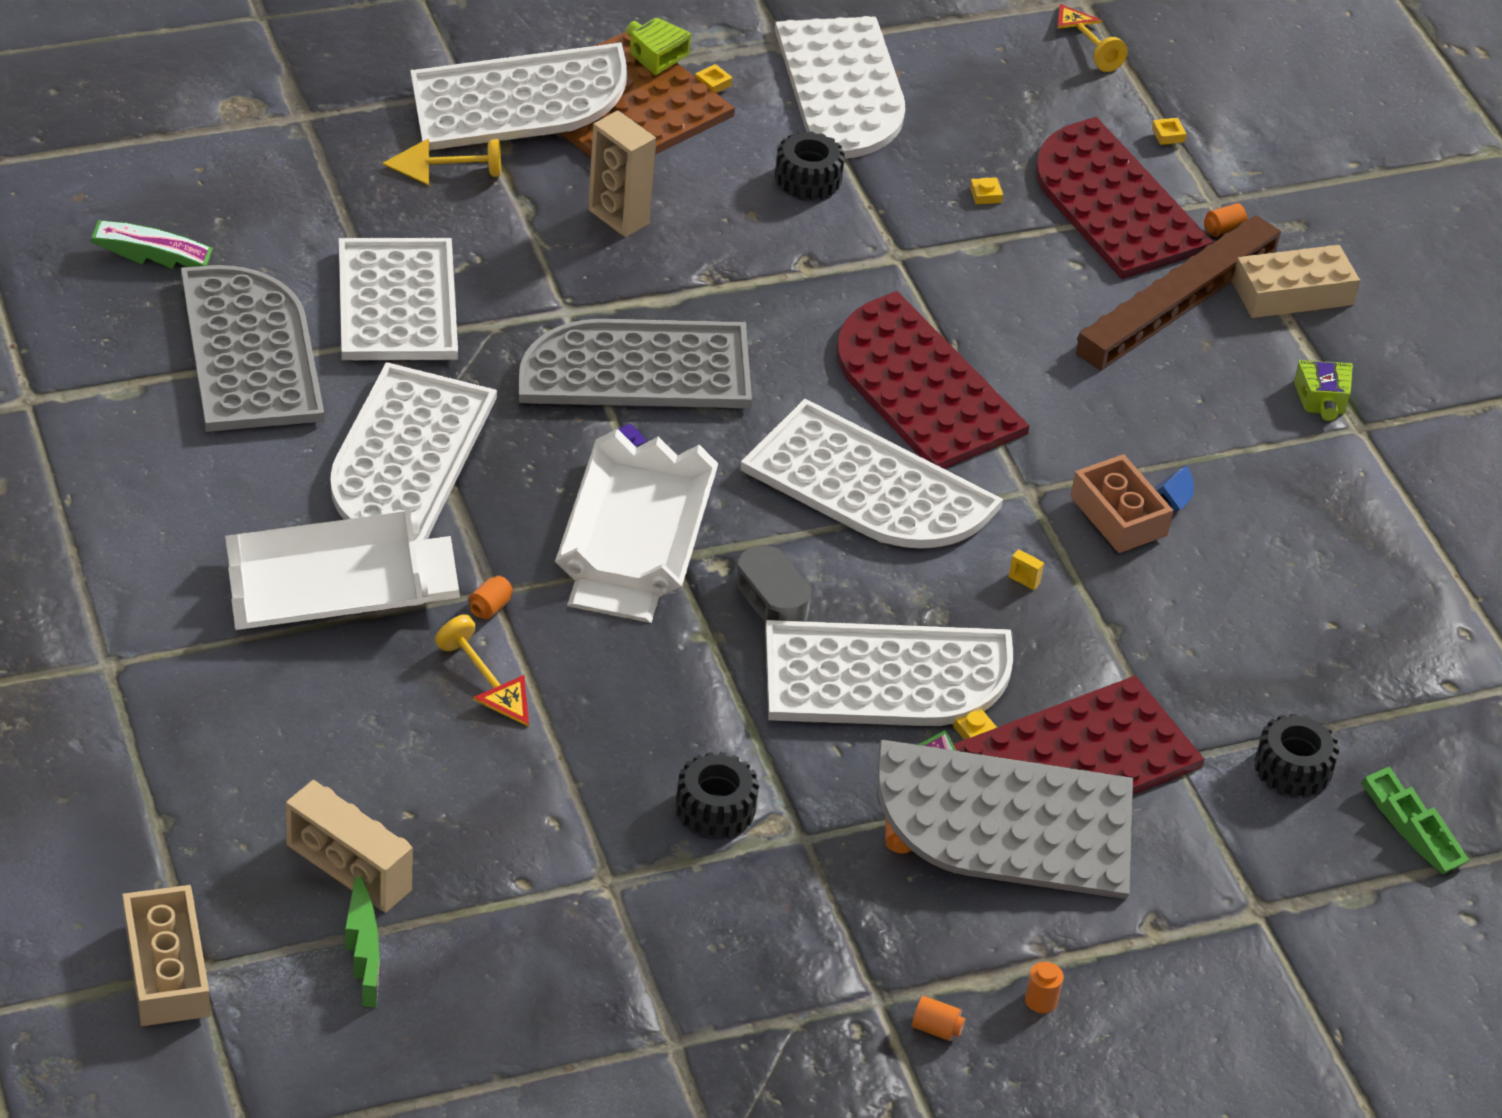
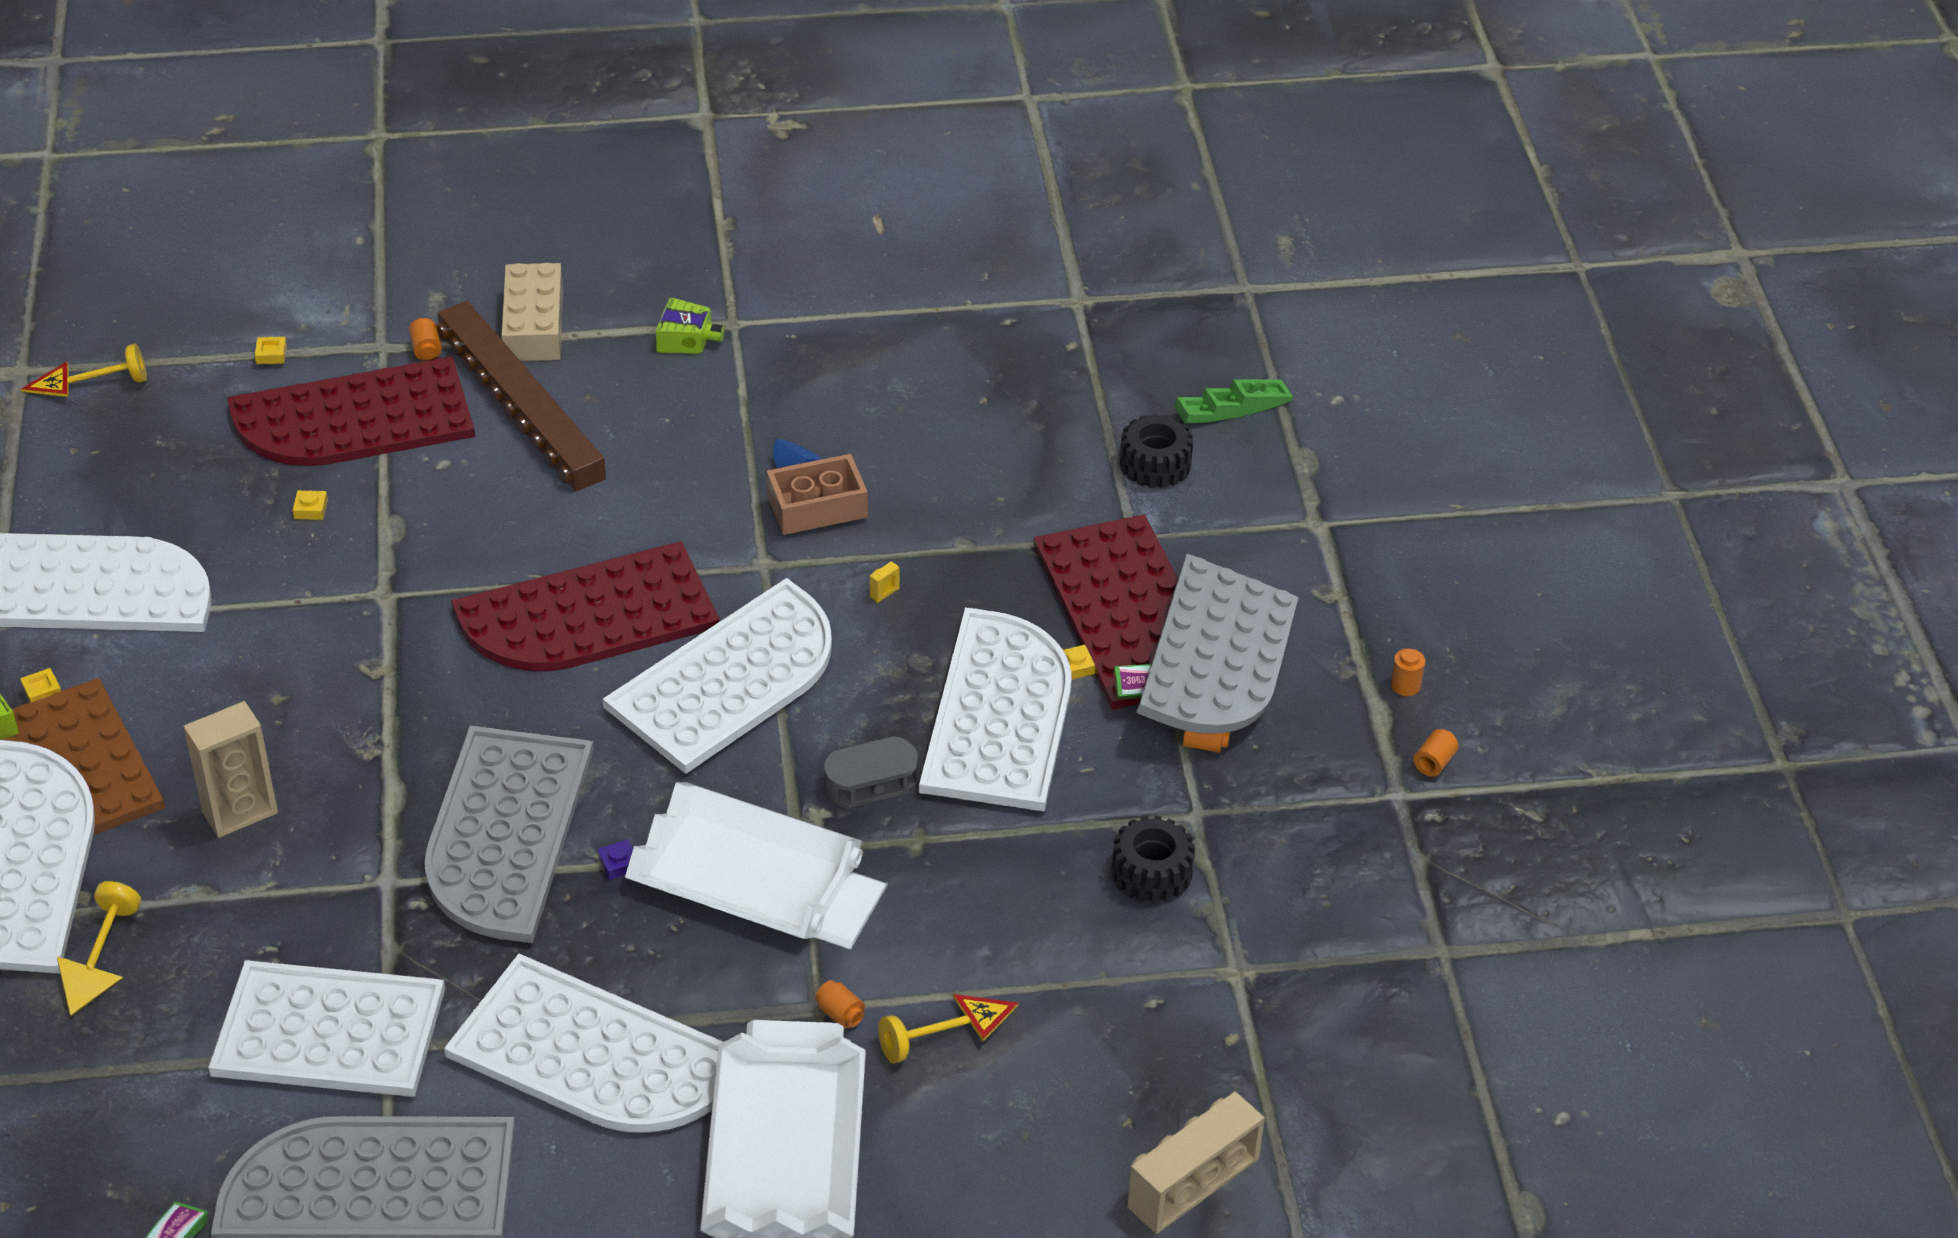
camera: 75 degrees left, 0 degrees up
bright green slope [345,876,380,1008] -> none
black tyre [775,131,845,200] -> none

